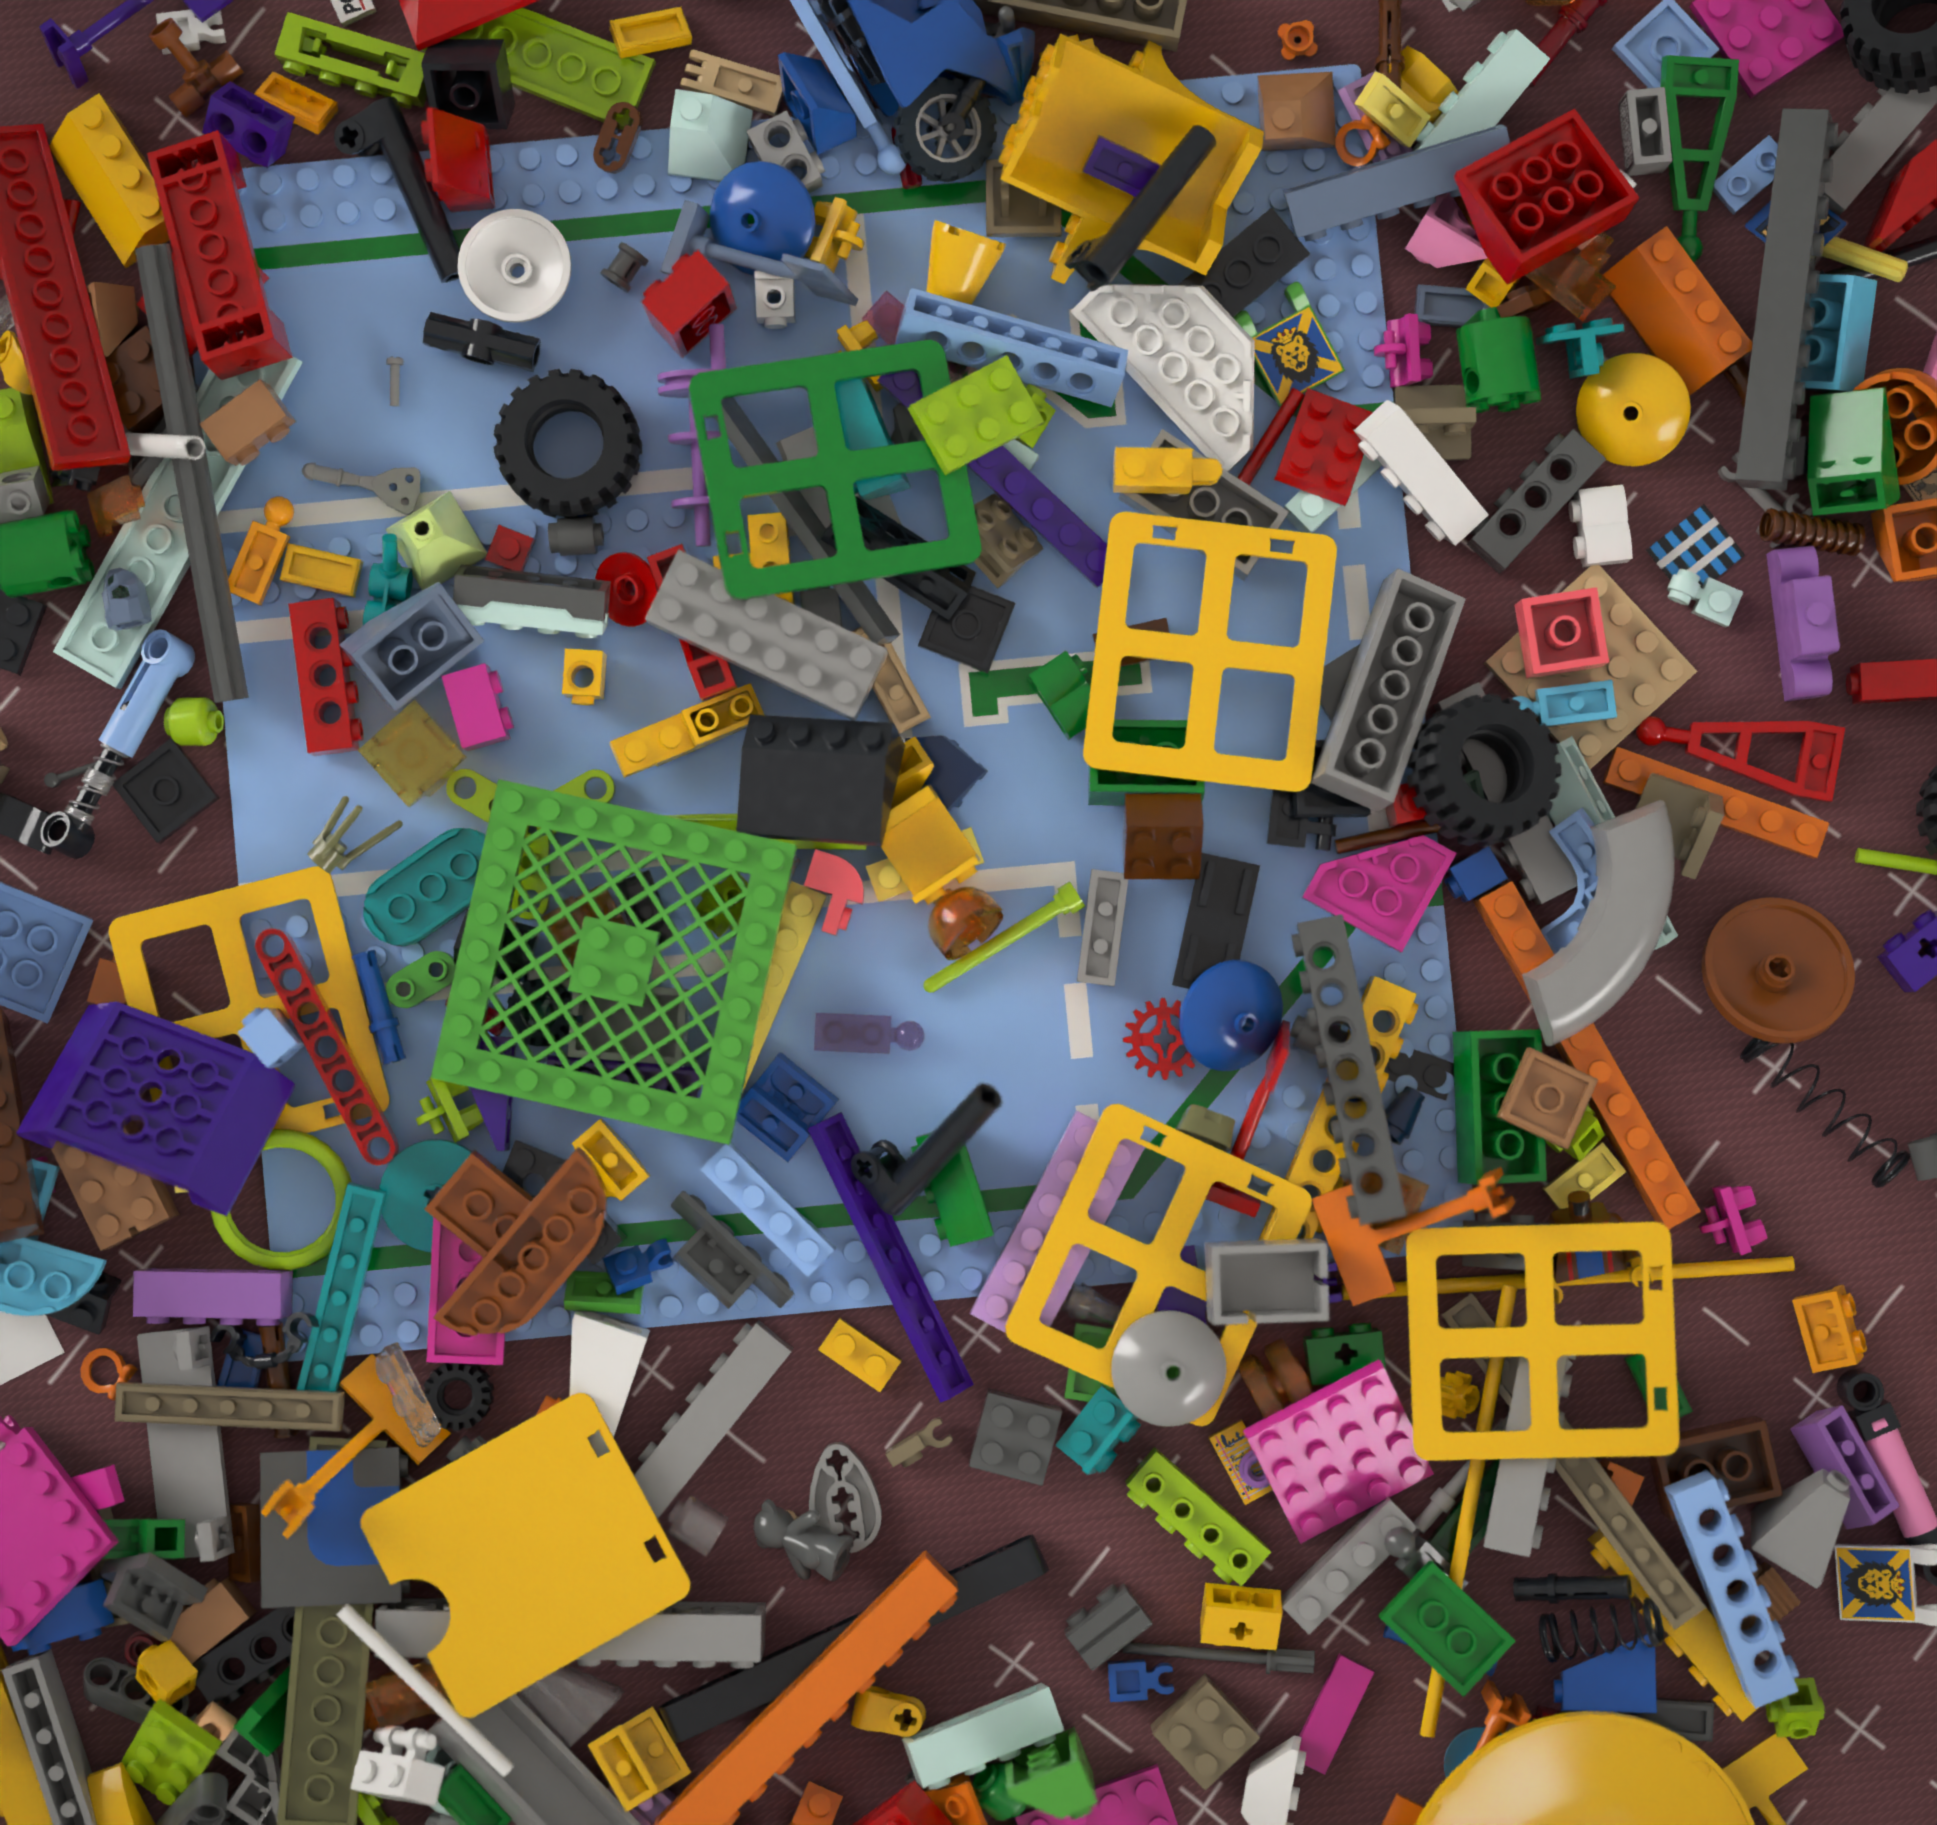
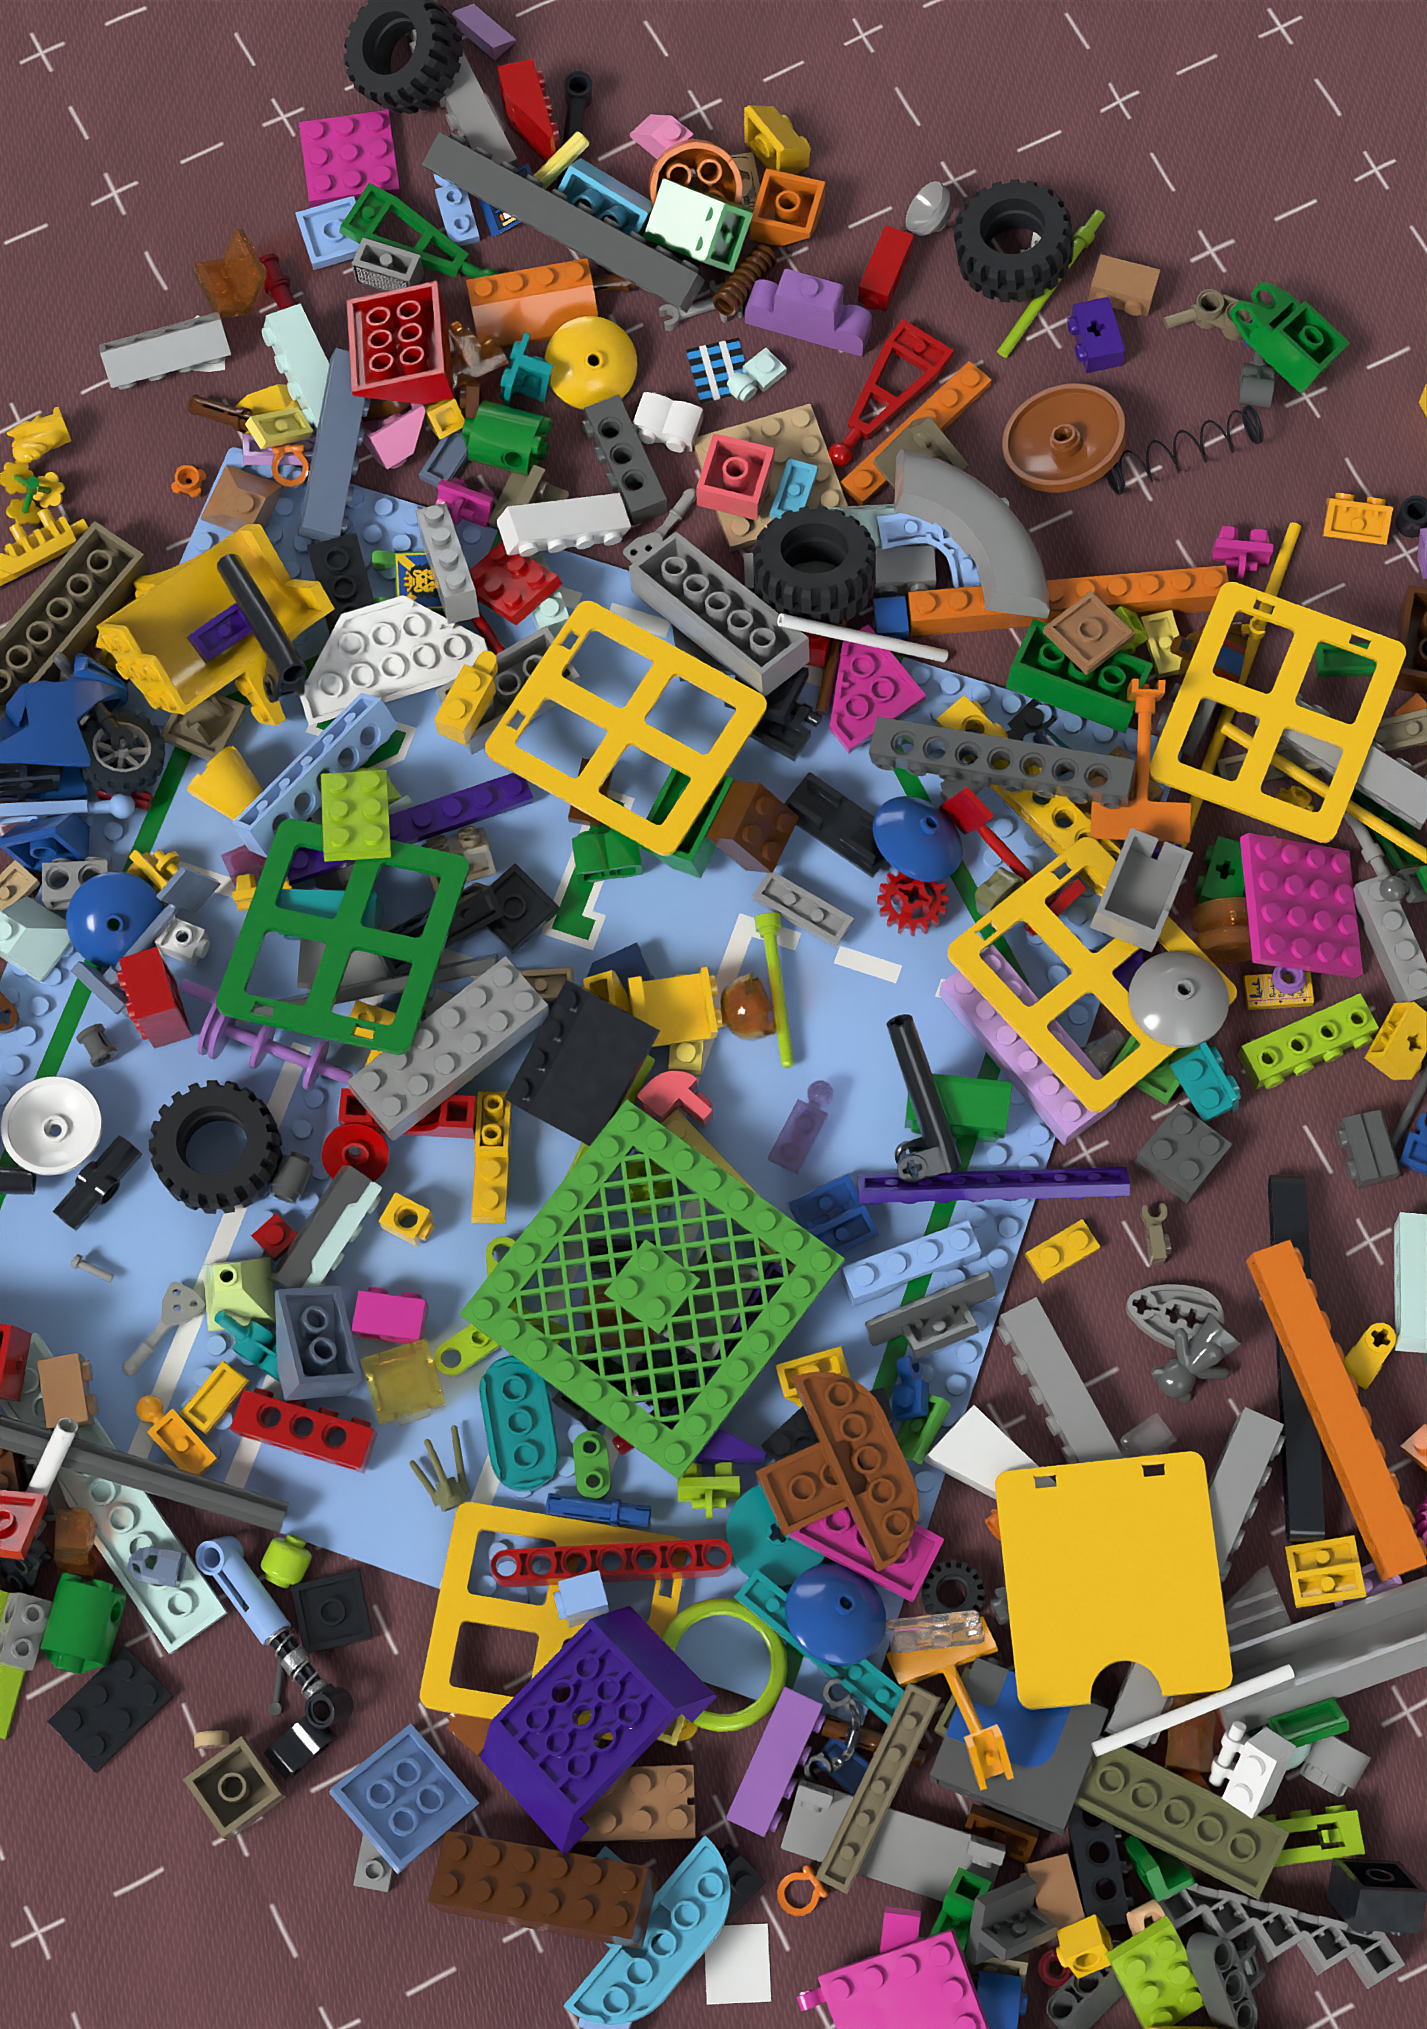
camera: 65 degrees left, 15 degrees down
none -> light grey brick [415,503,480,624]
none -> light grey piece [623,488,697,564]
none -> white piece [777,613,948,662]
none -> blue dish [785,1564,887,1666]

